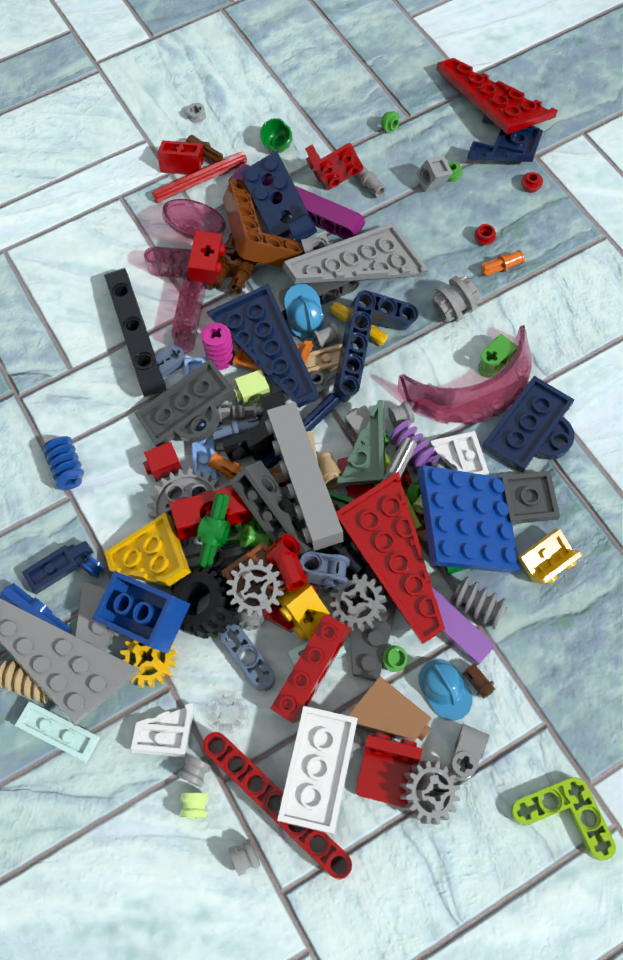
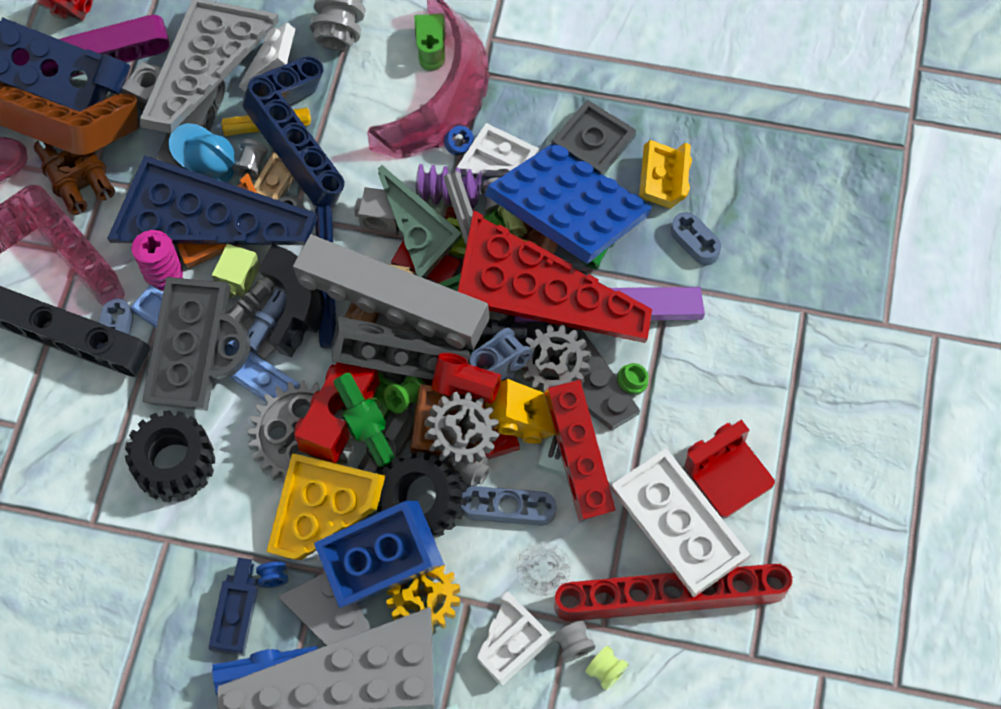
camera: 50 degrees left, 0 degrees up
blue piece [43,436,84,490] -> none
red brick [143,442,183,482] -> none
red brick [188,230,226,284] -> none
orange pin [208,452,243,480] -> none
light grey wheel [228,839,260,876] -> none
medium nougat slope [348,676,432,742] -> none
light grey wheel [388,401,415,428] -> none
light grey gear [400,761,460,825] -> none
dark azure piece [418,659,472,721] -> none
light grey piece [449,576,507,630] -> none
light grey piece [449,724,489,782] -> none
reddish brown pin [462,663,496,699] -> none
dark blue plate [482,376,575,473] -> none
lime beam [510,777,616,861] -> none
none -> black tyre [125,410,215,502]
none -> white wing [239,22,295,92]
none -> blue bush [444,125,474,155]
none -> sand blue beam [671,212,721,265]

